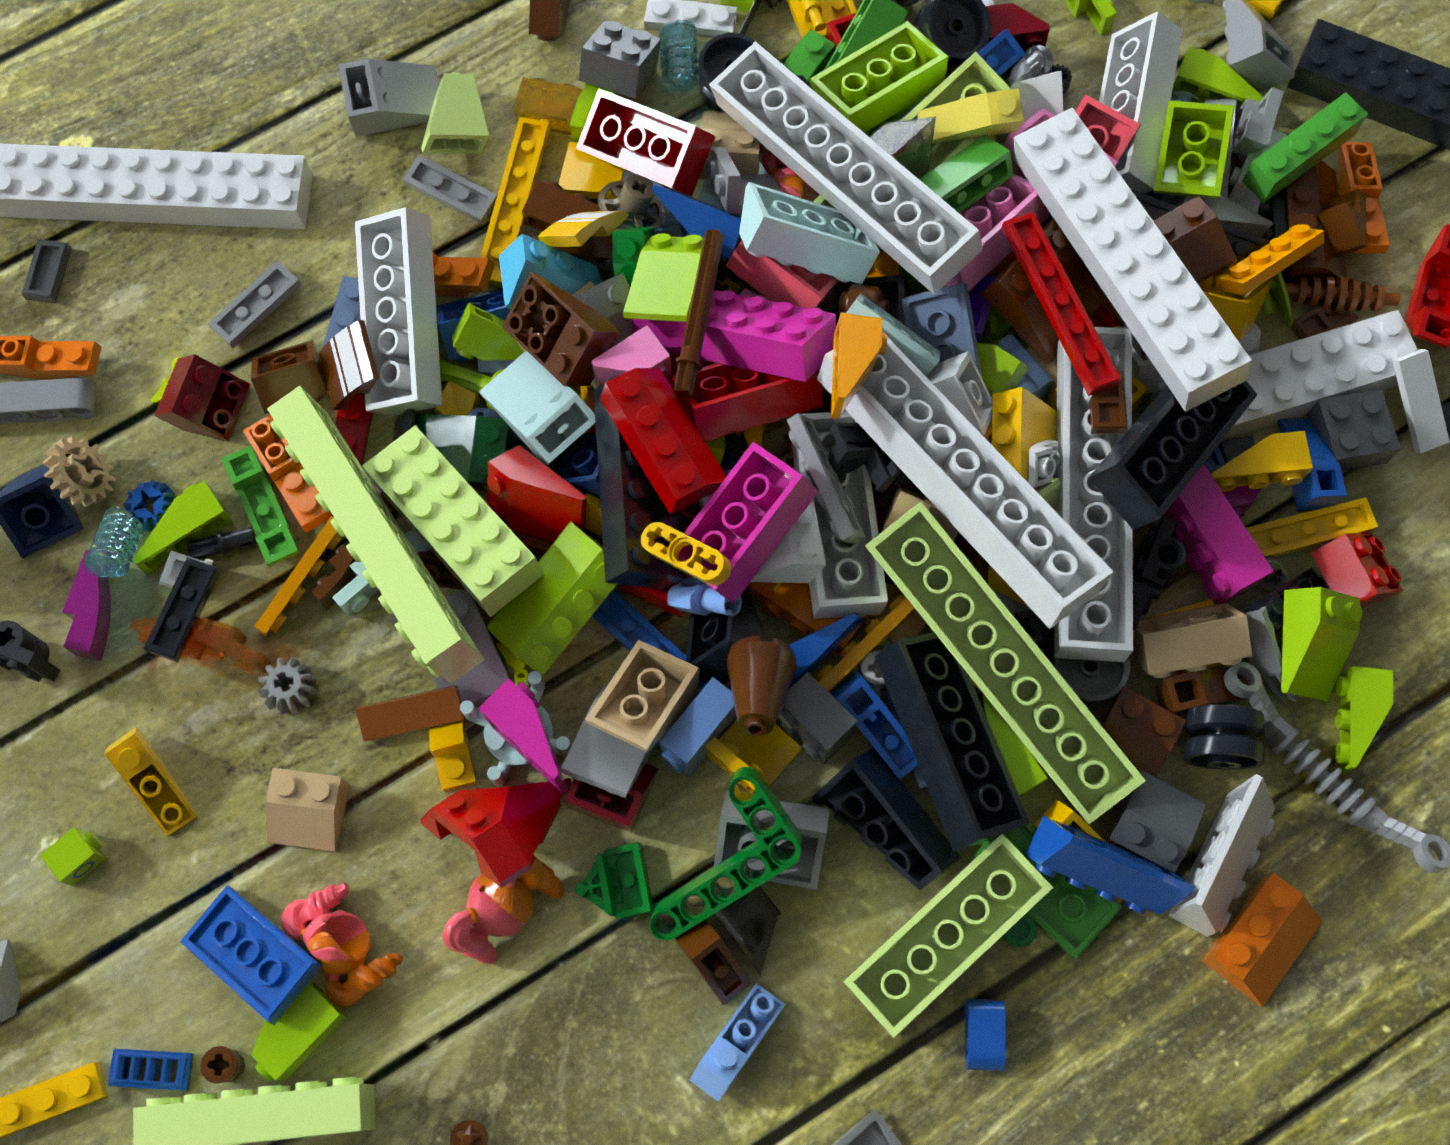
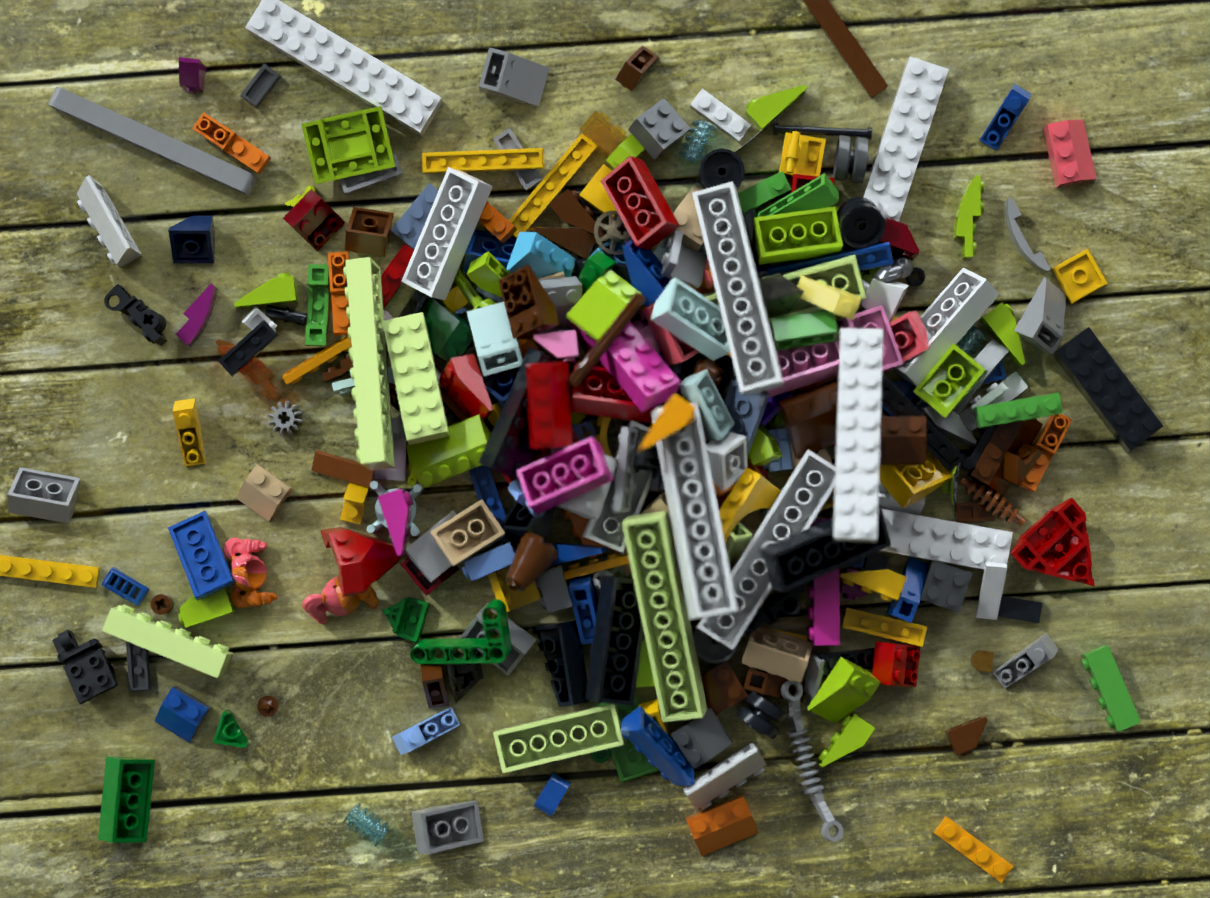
camera: 30 degrees right, 15 degrees up
lime brick [39,827,106,886] -> none
tan gear [43,436,116,507] -> none
clear light blue piece [84,507,144,578] -> none
blue gear [123,480,176,531] -> none
reddish brown slope [319,320,379,410] -> none
yellowish green slope [421,72,489,154] -> none
yellow slope [537,210,629,247] -> none
yellow beam [641,522,731,586] -> none
red tile [1001,212,1122,396] -> none
white slope [1028,440,1061,487] -> none
reddish brown tile [1089,371,1128,434] -> none
light orange plate [1216,224,1324,296] -> none
light grey slope [1232,87,1284,154] -> none
dark grey bush [1259,557,1288,590] -> none
none -> lime slope [301,106,396,184]
none -> yellow tile [422,148,545,174]

